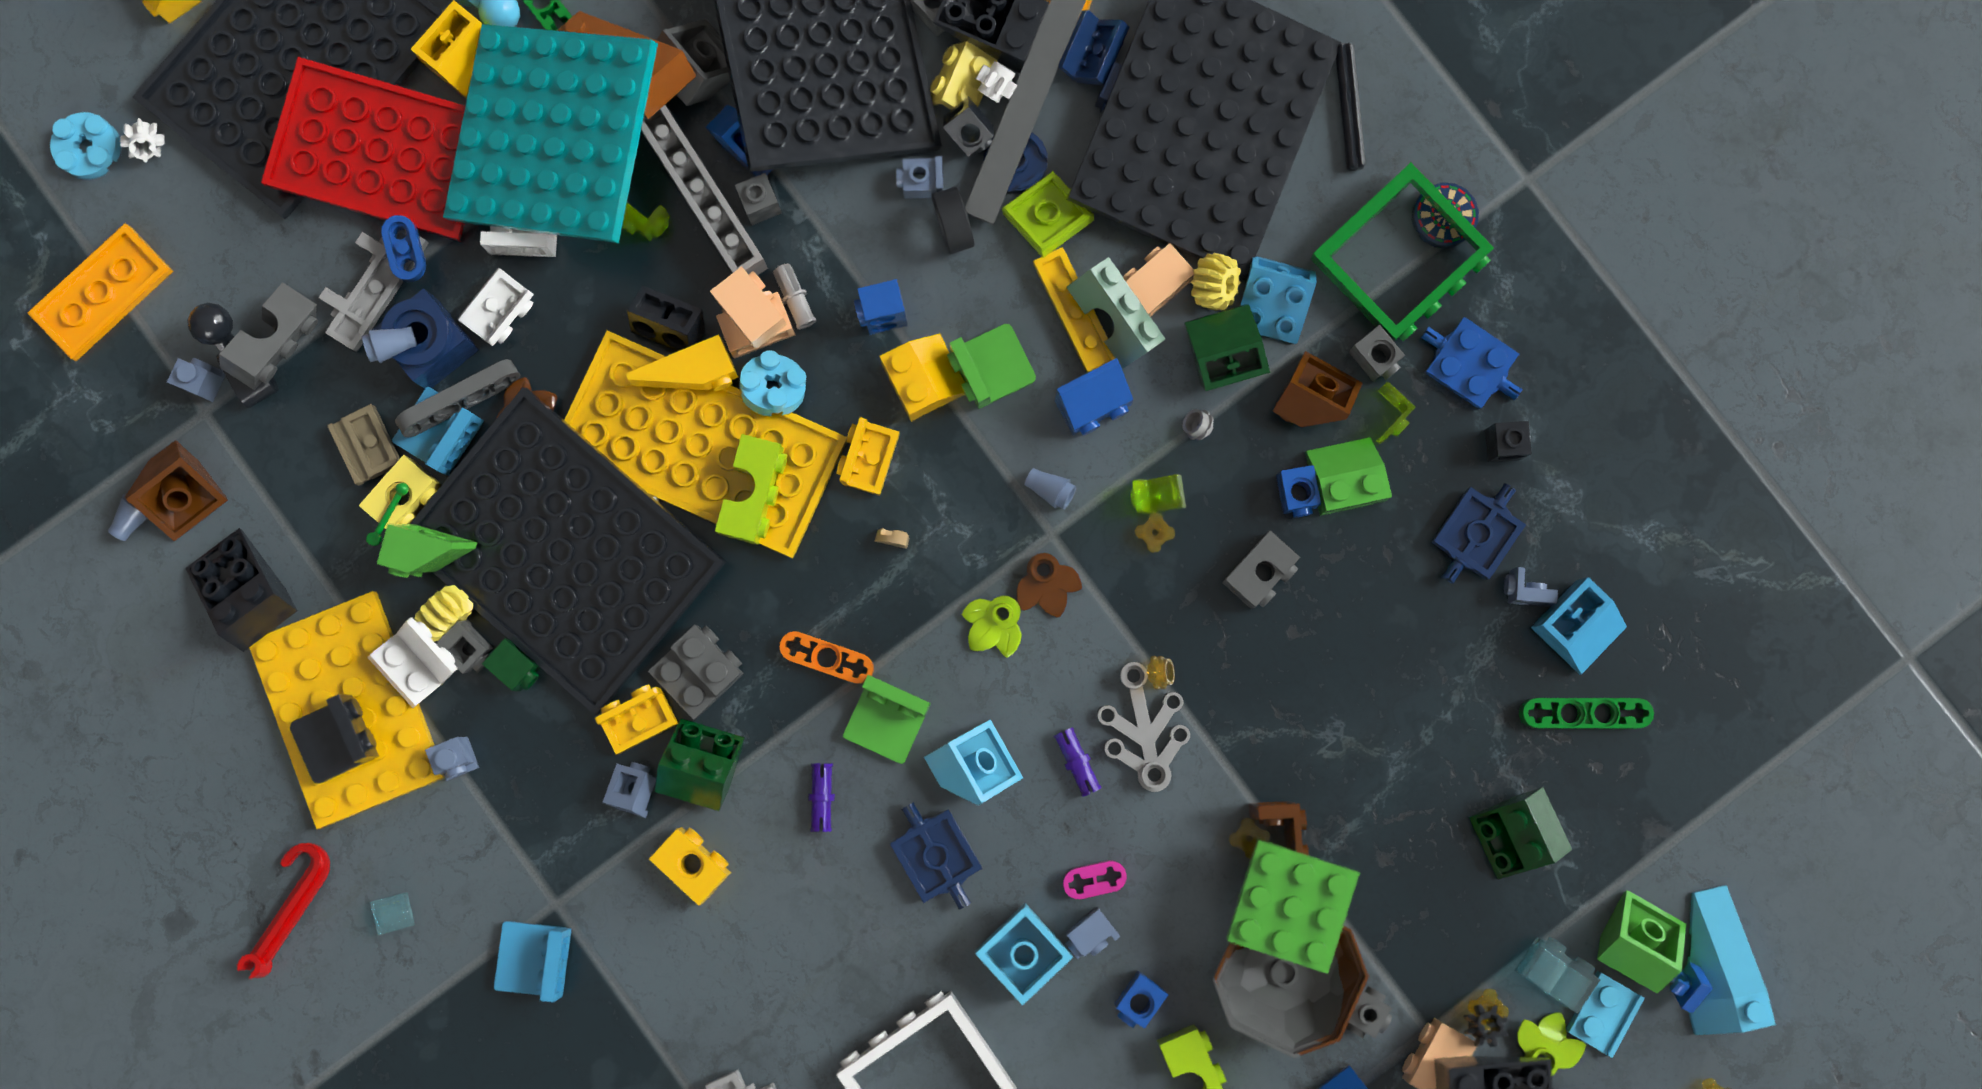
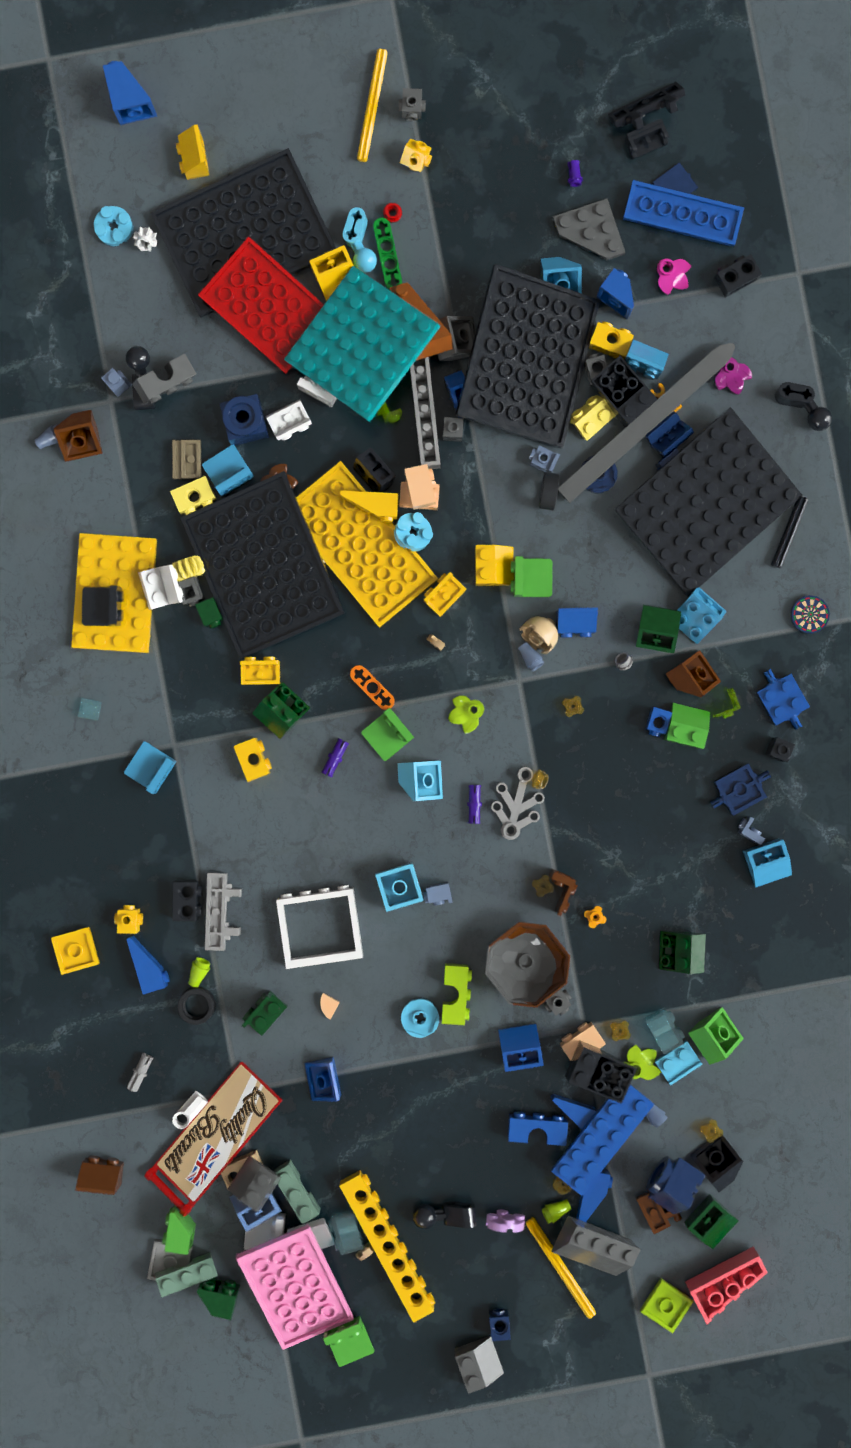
camera: 30 degrees right, 5 degrees up
light orange tile [28,223,174,361] -> none
black slope [185,528,297,652] -> none
red piece [237,843,330,979] -> none
light grey hinge [319,230,429,352] -> none
sand blue cone [362,327,417,363] -> none
green hinge [366,482,409,546] -> none
bright green slope [377,524,477,578] -> none
blue plate [381,215,426,282] -> none
dark grey beam [395,359,520,438] -> none
sand blue brick [425,737,479,781] -> none
sand blue brick [603,762,656,818] -> none
dark grey plate [648,624,744,720] -> none
lime arch [715,434,787,545] -> none
light grey axle [773,263,817,329] -> none
blue brick [854,279,908,335] -> none
dark blue plate [890,802,983,910] -> none
black brick [943,96,994,157] -> none
white gear [976,61,1017,103] -> none
lime plate [1002,171,1094,258] -> none
reddish brown plate [1017,553,1082,618] -> none
yellow plate [1033,247,1115,373] -> none
dark pink beam [1063,860,1127,899] -> none
sand green arch [1066,257,1165,369] -> none
blue brick [1114,971,1168,1029] -> none
light nougat brick [1123,243,1194,317] -> none
clear neon green bracket [1131,474,1186,514] -> none
light yellow gear [1190,253,1241,311] -> none
dark grey brick [1222,531,1300,609] -> none
bright green plate [1226,839,1359,974] -> none
green window [1311,163,1494,342] -> none
dark grey brick [1348,325,1405,382] -> none
black gear [1463,1004,1508,1047] -> none
green beam [1519,698,1654,729] -> none
blue tile [1670,962,1713,1013] -> none
medium azure wedge [1687,885,1776,1035] -> none
none -> tan cylinder [520,616,558,654]
none -> light orange plate [584,906,606,928]

